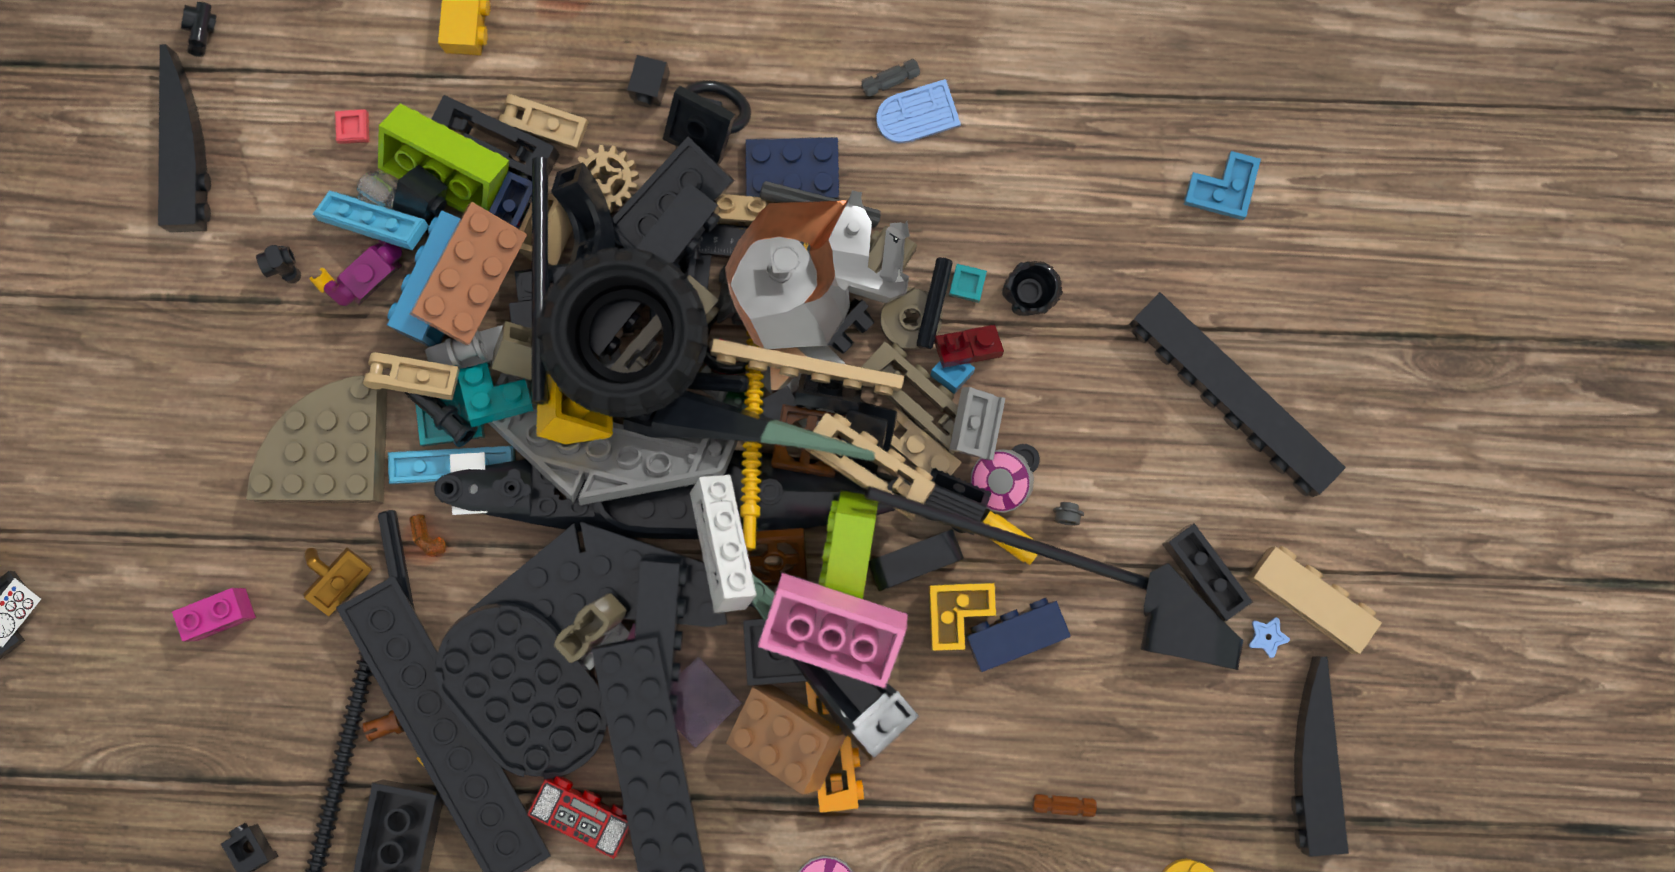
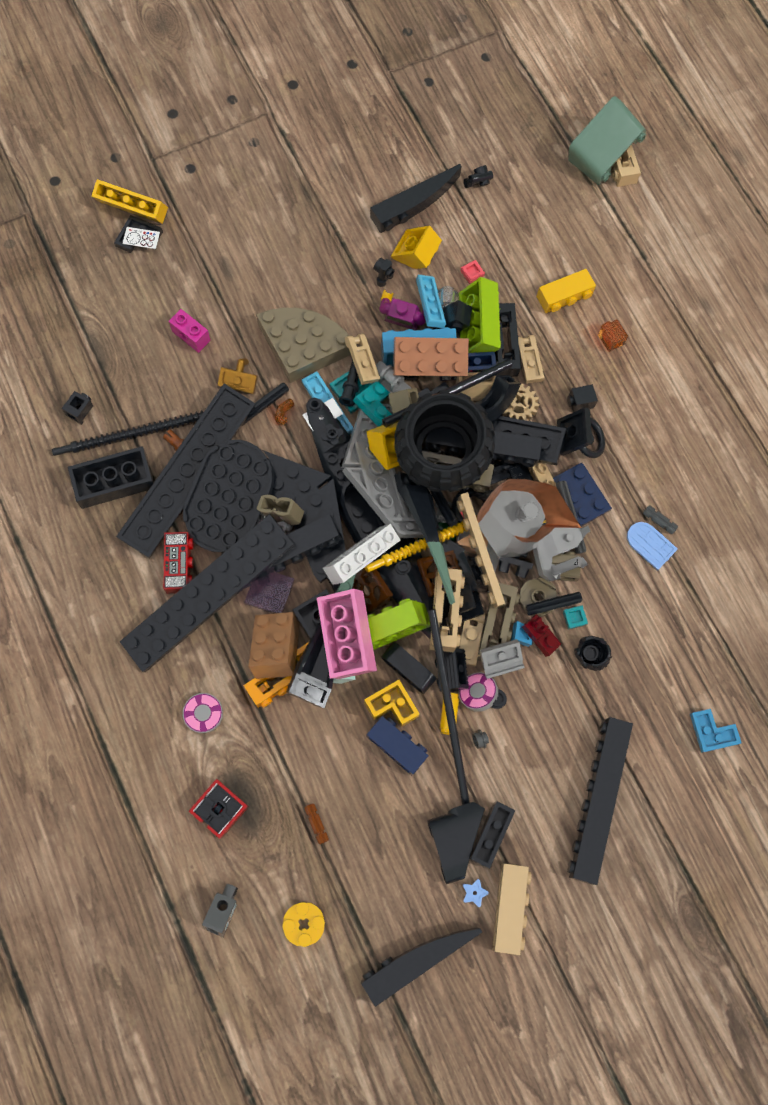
camera: 50 degrees right, 10 degrees down
none -> yellow slope [391,226,442,269]

